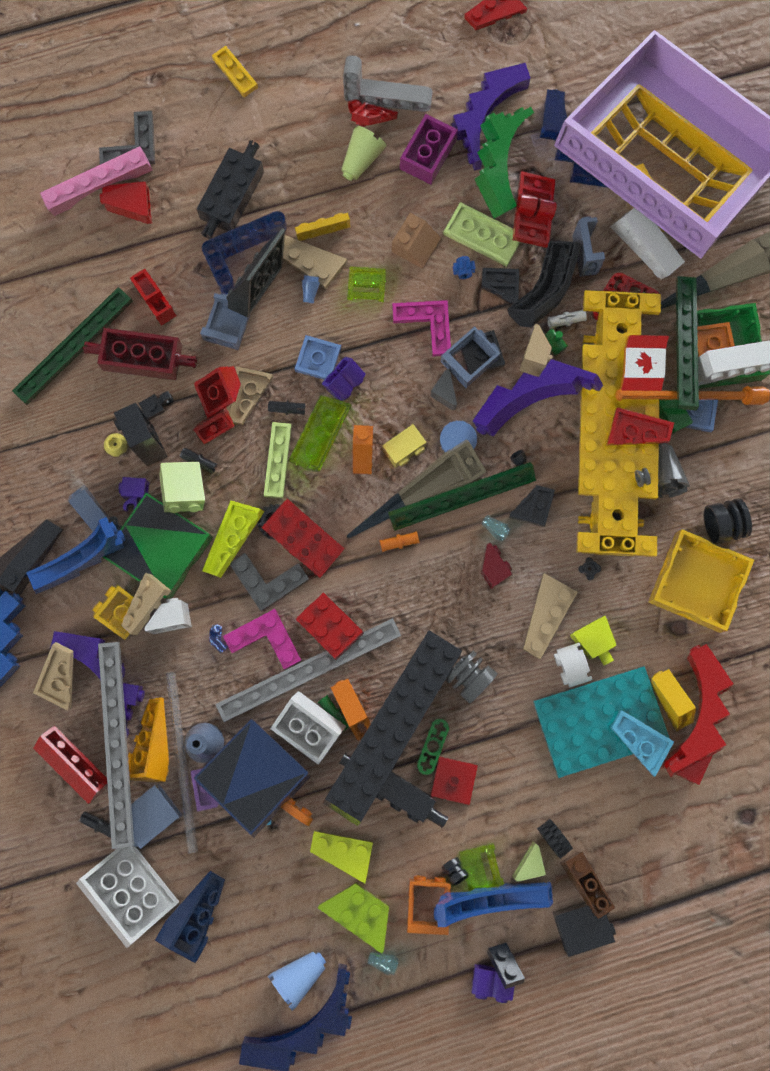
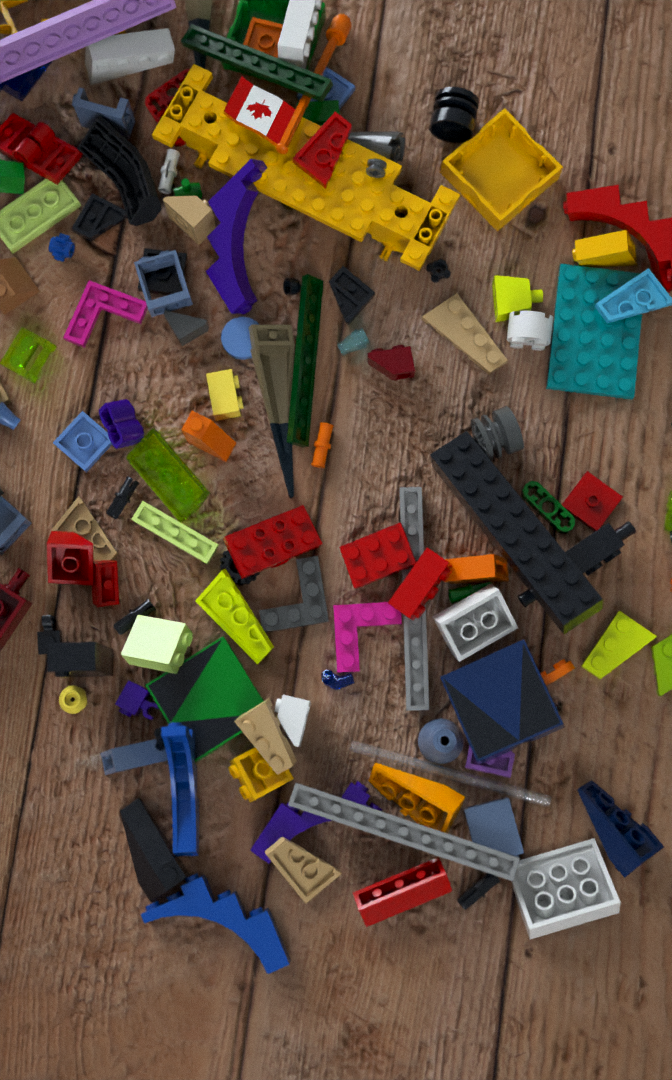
camera: 60 degrees left, 0 degrees up
none -> red brick [388,547,452,621]

